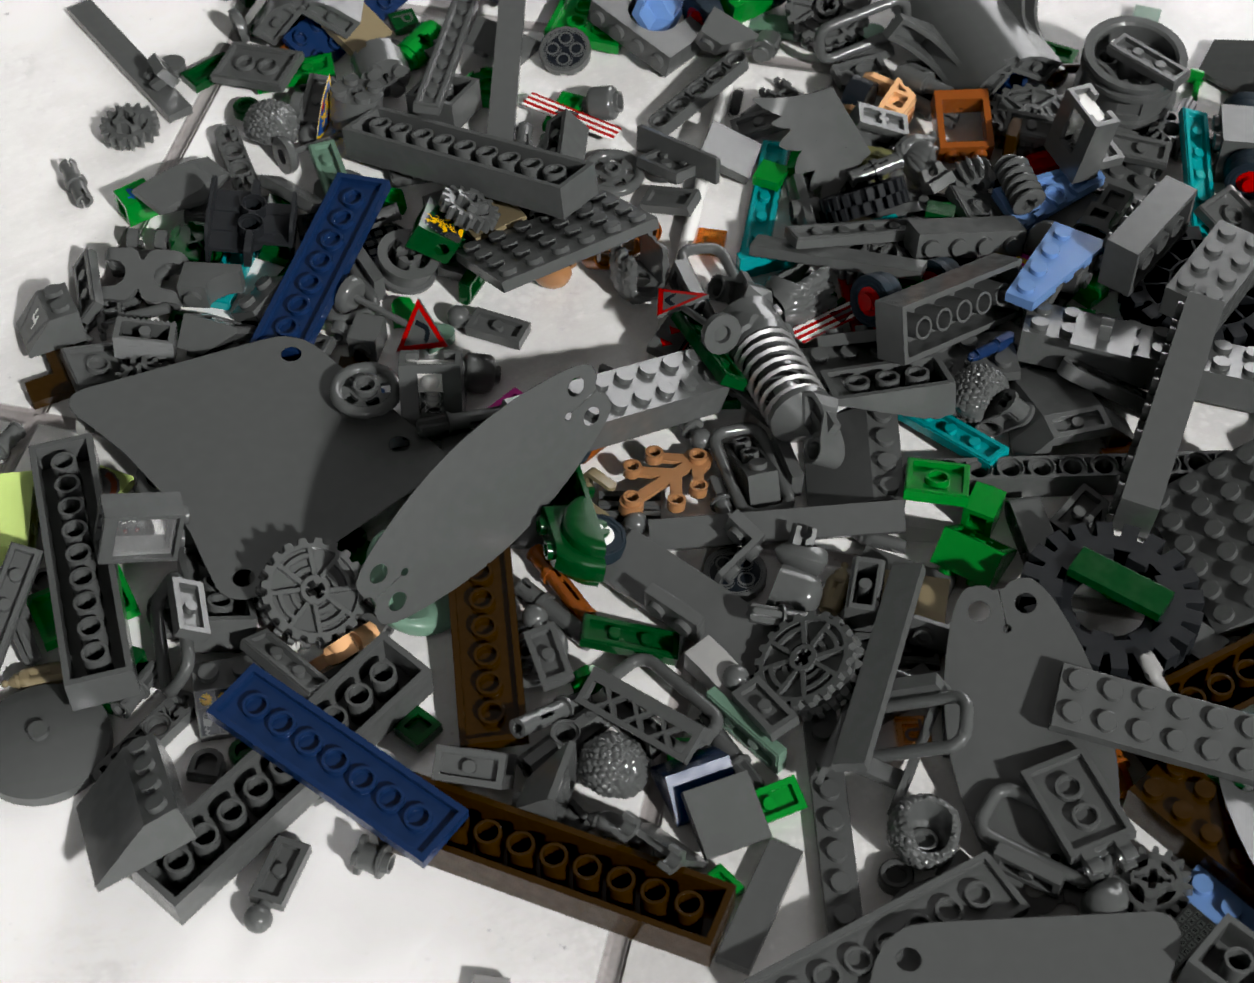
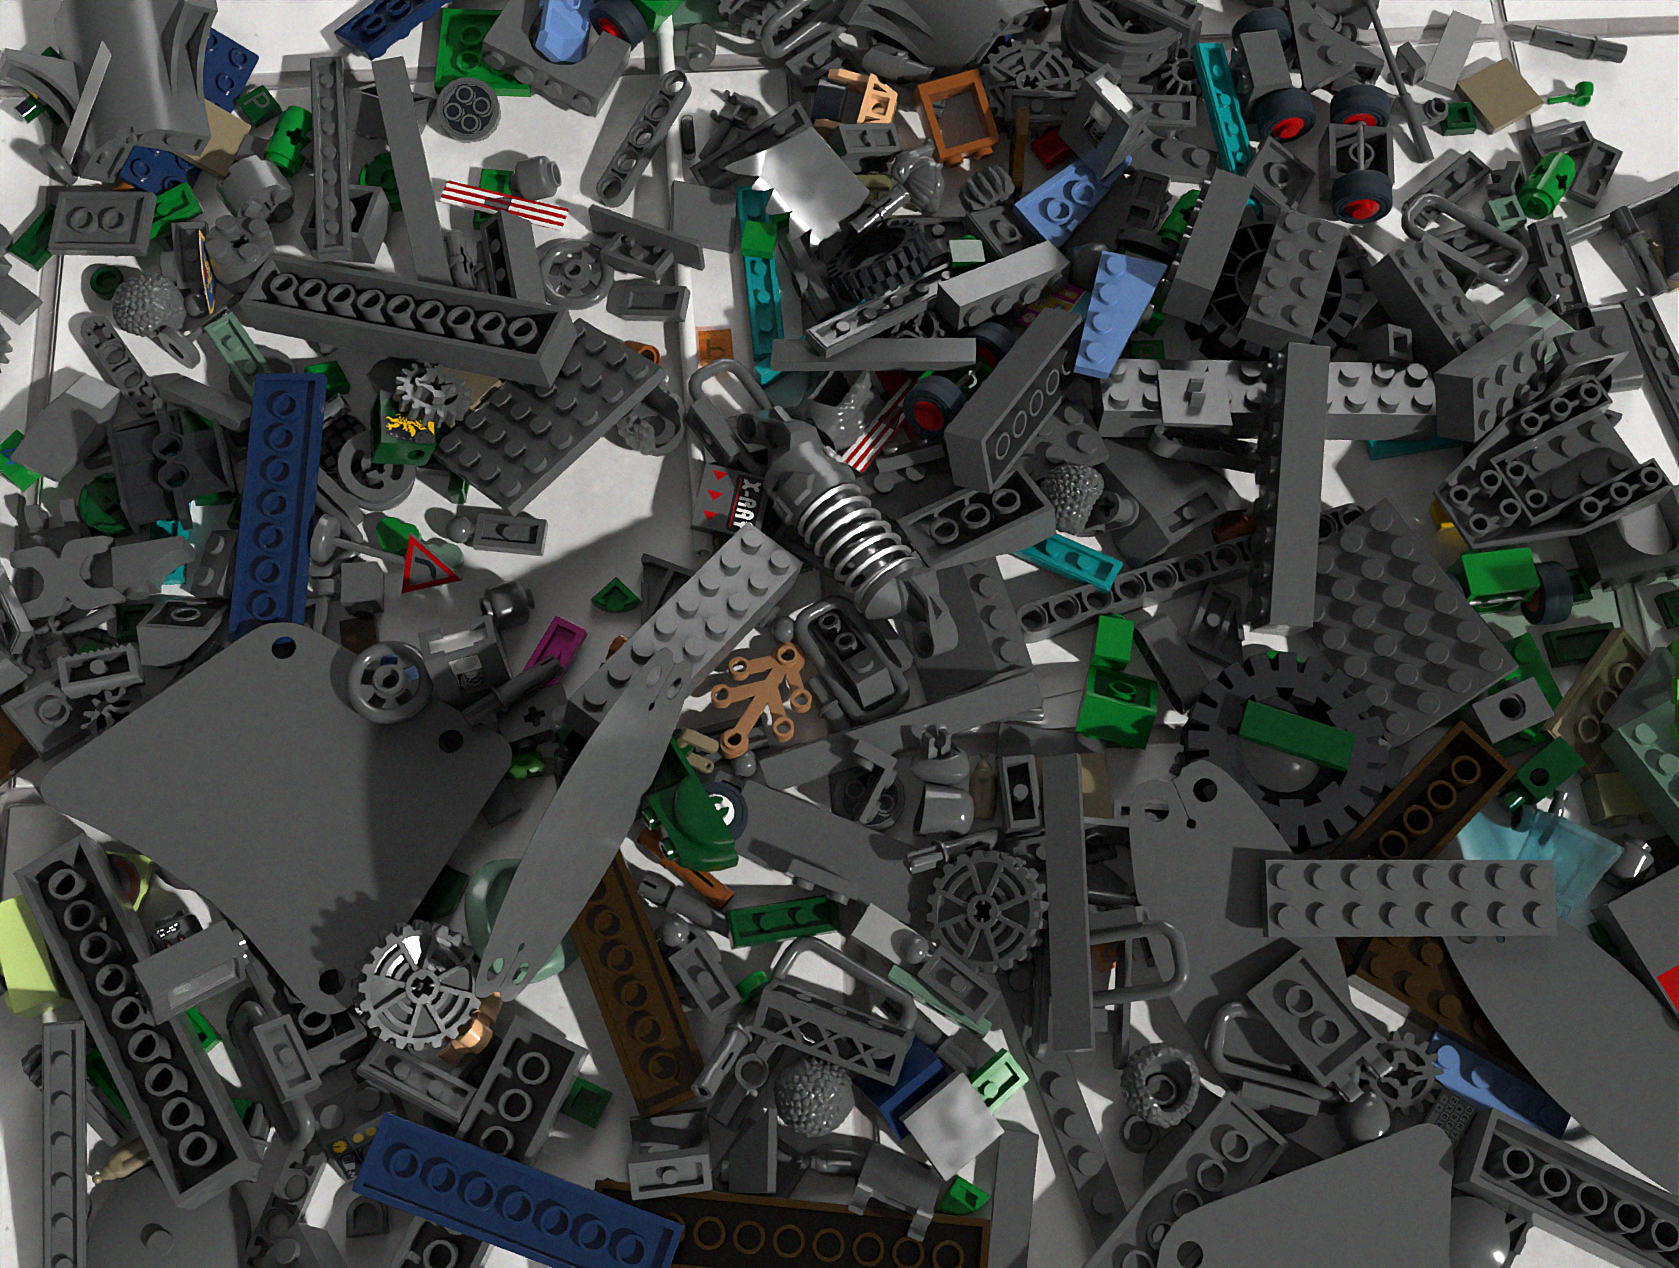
camera: 20 degrees left, 20 degrees up
dark grey piece [657,288,741,355] -> none
dark green tile [671,310,748,391] -> none
dark grey slope [693,6,759,55] -> none
green tile [903,457,971,508] -> none
dark grey tile [917,160,957,196] -> none
dark blue piece [967,331,1015,362] -> none
dark grey piece [993,154,1046,215] -> none
light grey piece [1139,651,1172,692] -> none

